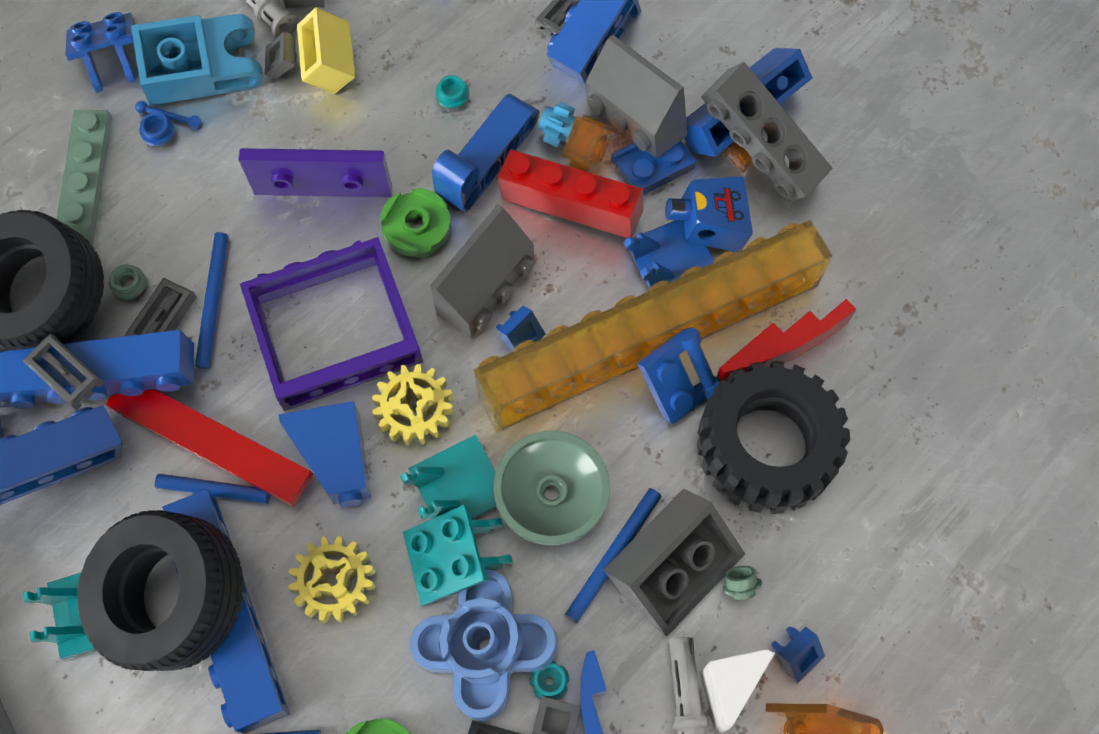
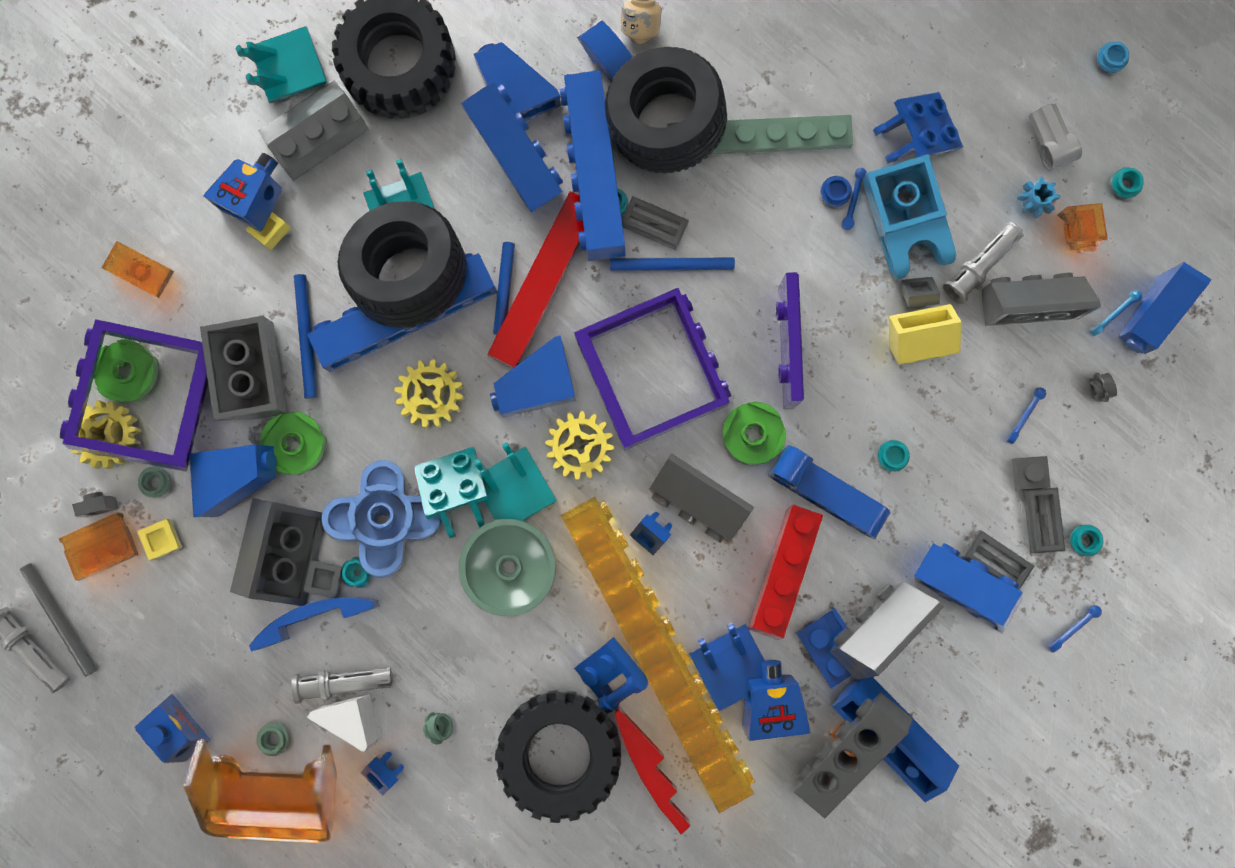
camera: 90 degrees right, 15 degrees up
dark grey tile [23,333,105,410] -> none
sand green plate [109,264,146,300] -> none
dark azure gear [538,102,580,148] -> none
clear orange window [561,115,619,172] -> none
blue bar [564,488,662,624] -> none
dark grey slope [603,488,745,637] -> none

